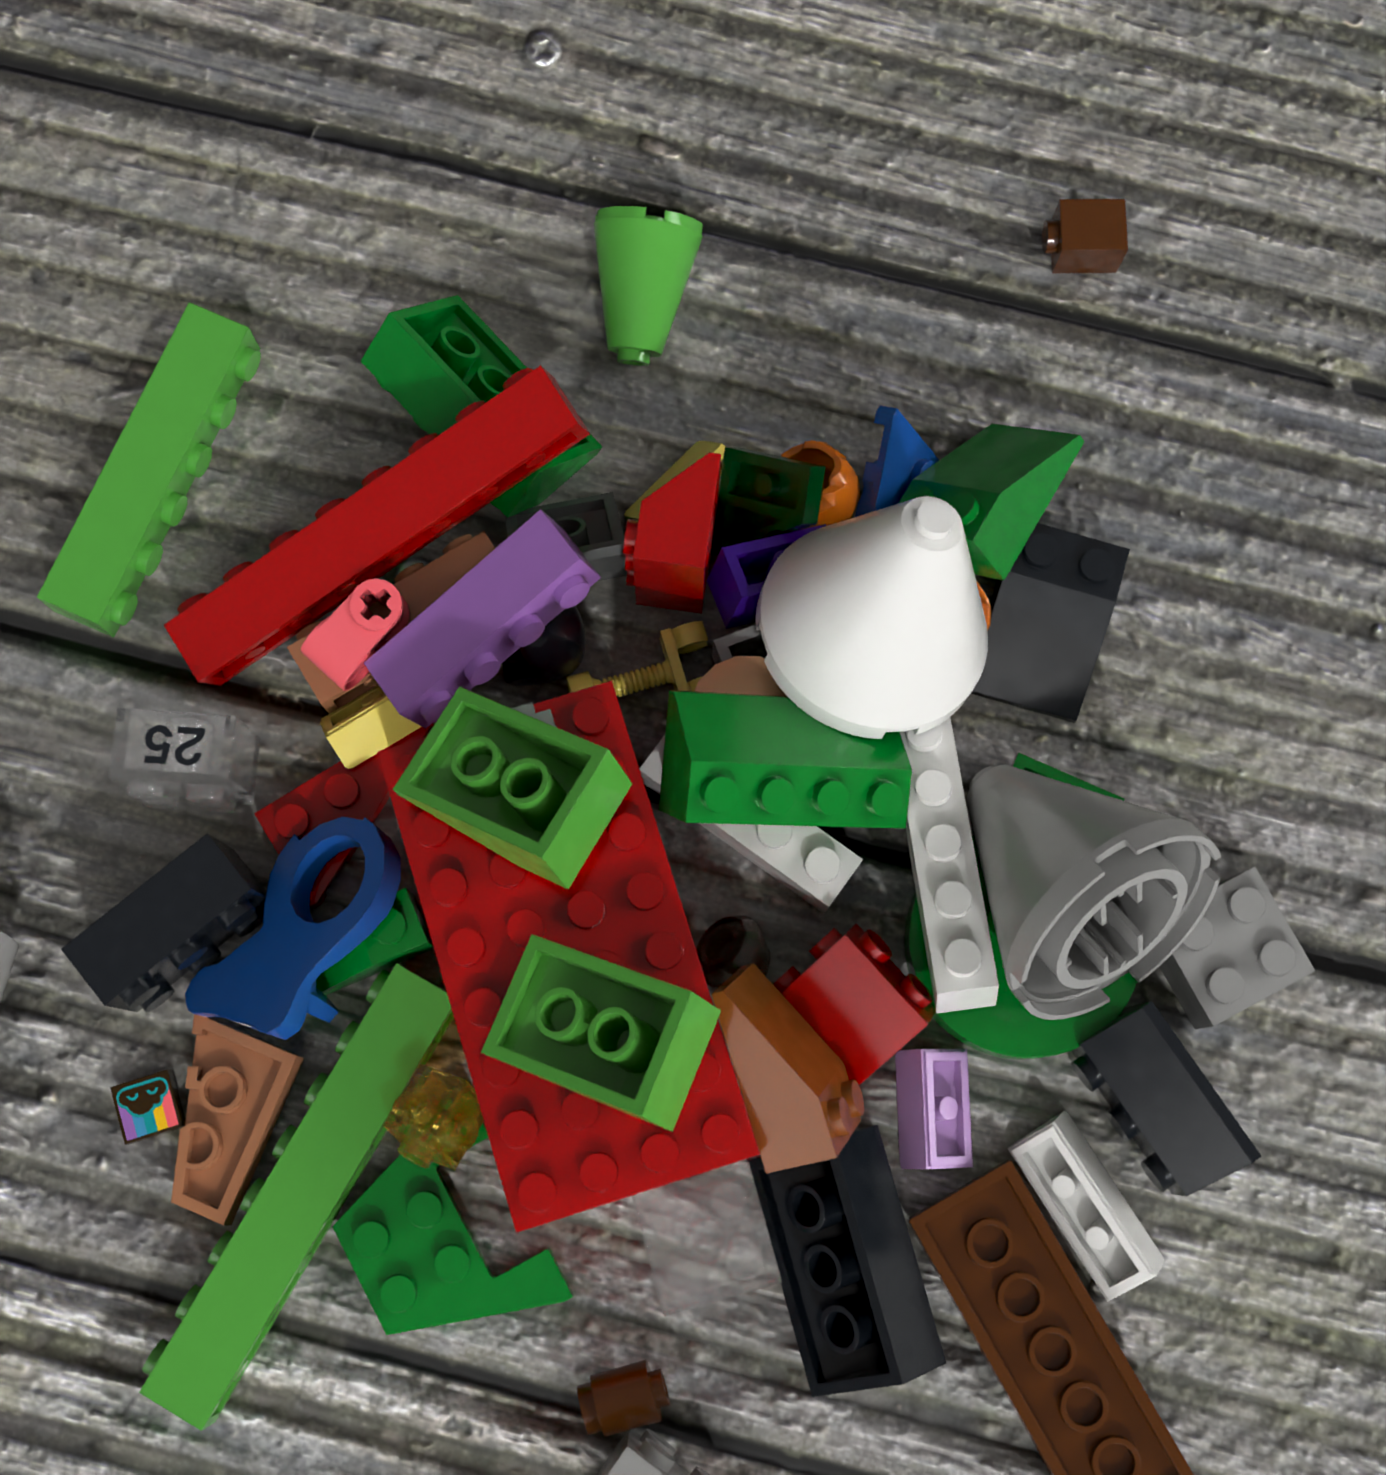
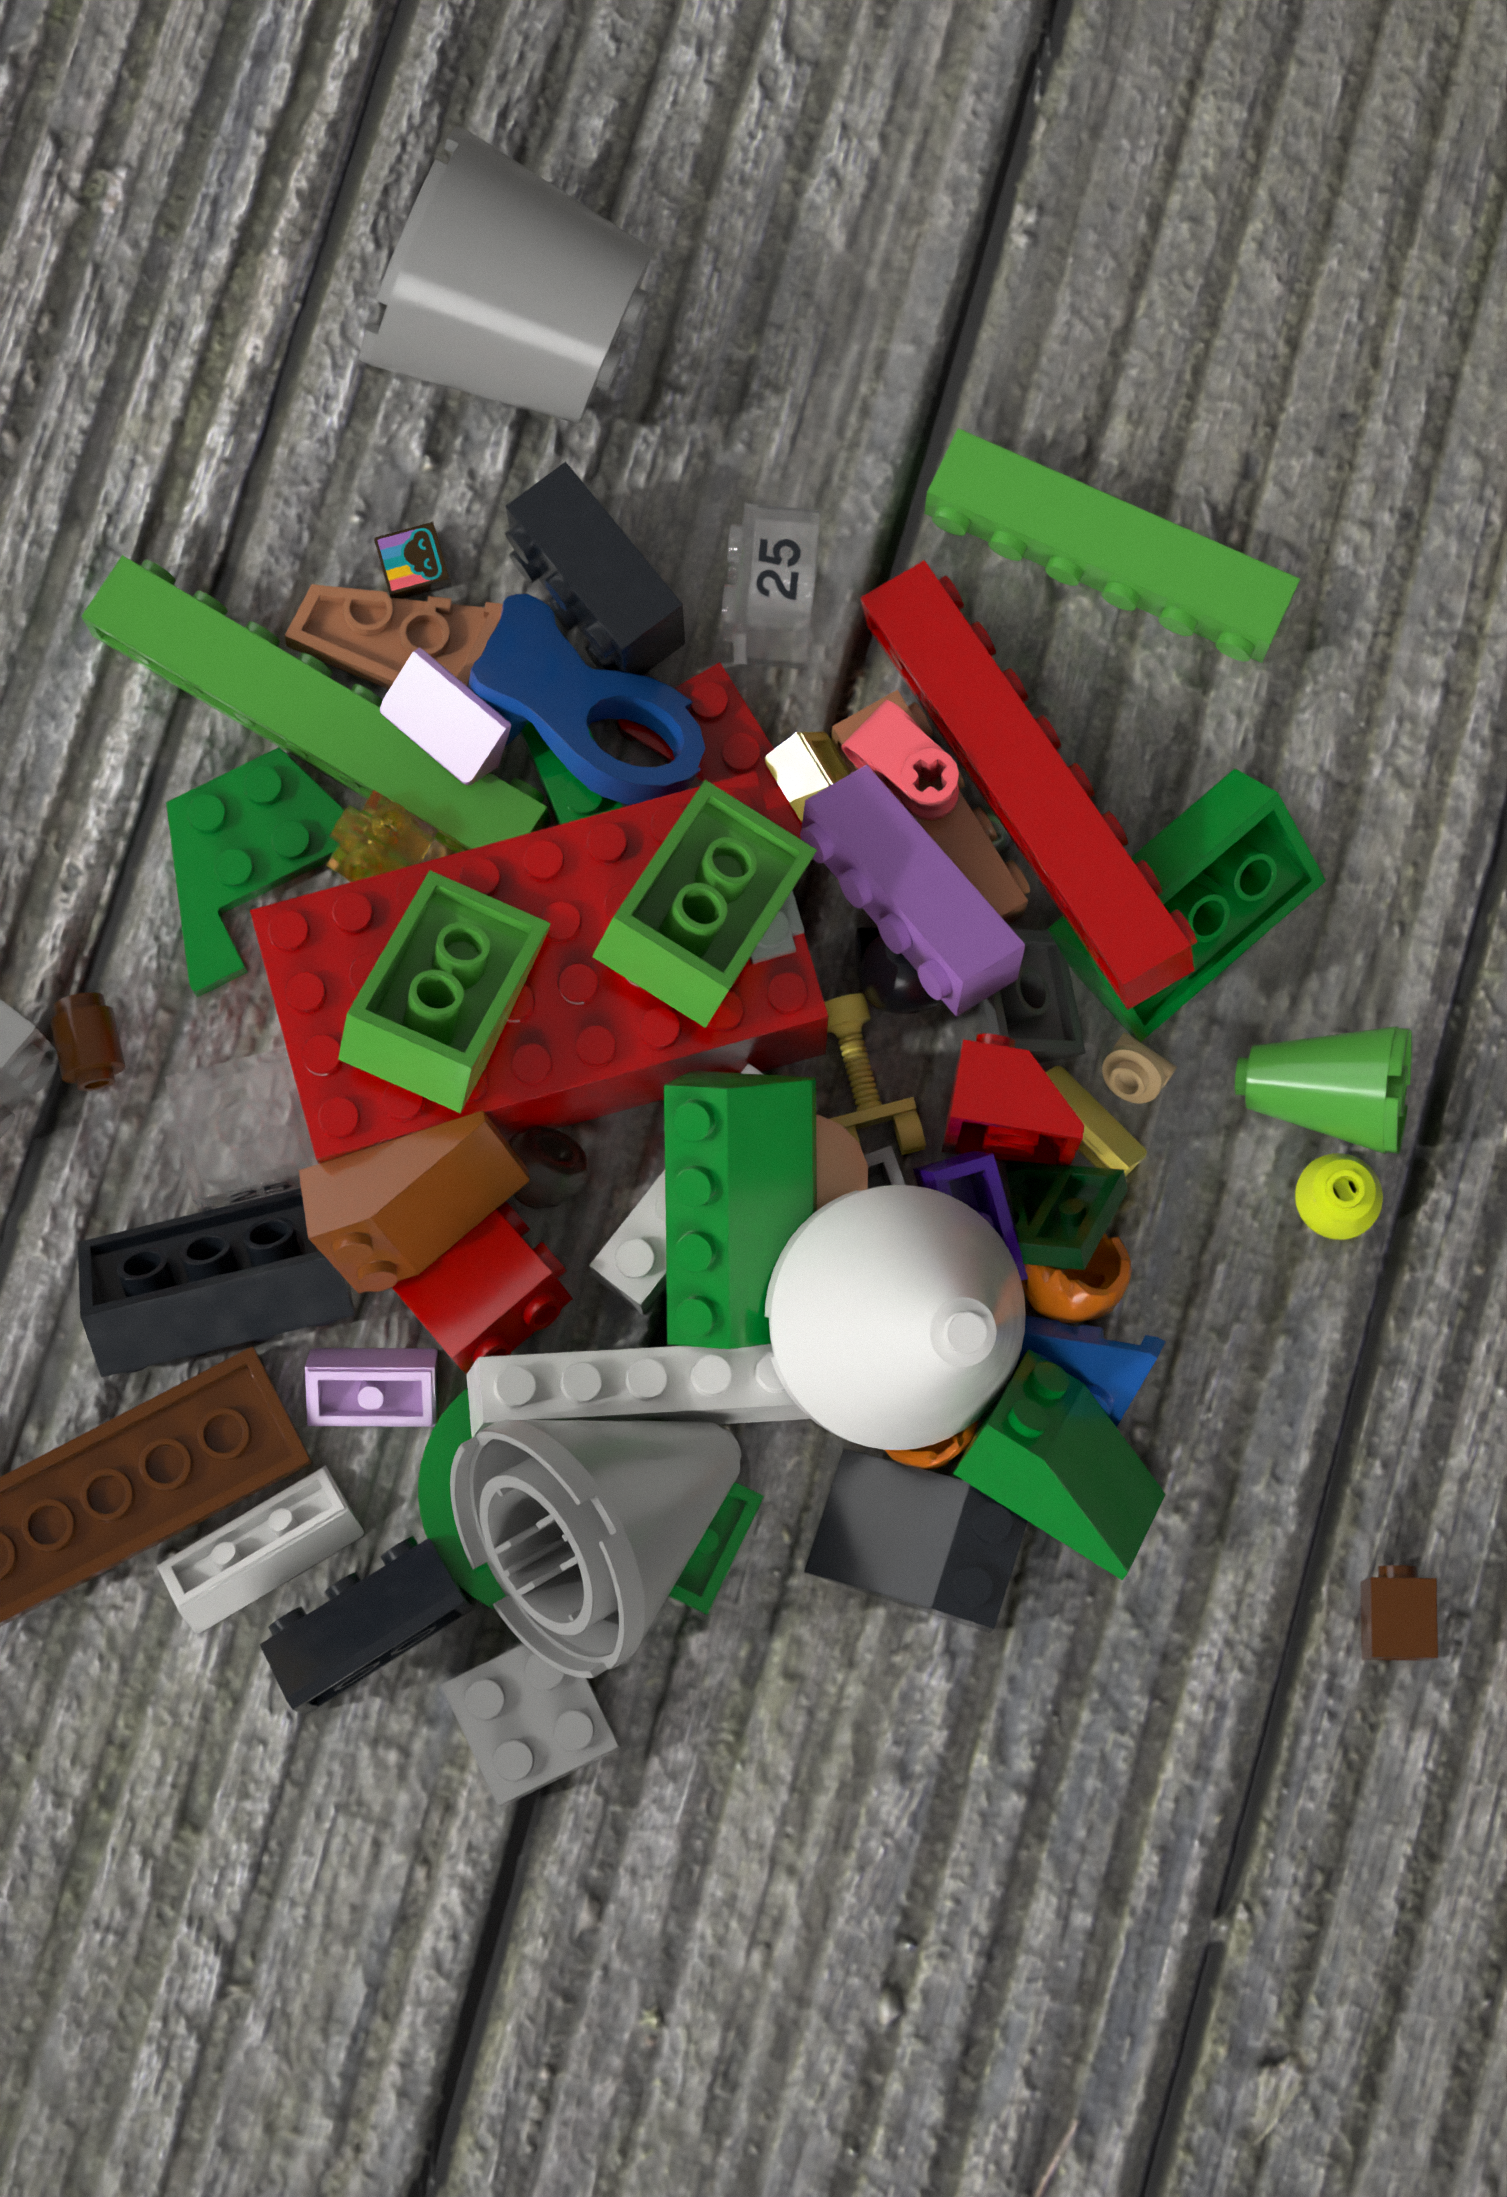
camera: 95 degrees right, 0 degrees up
none -> slope [379,647,511,786]
none -> tan plate [1102,1032,1177,1104]
none -> neon yellow cone [1295,1153,1383,1240]

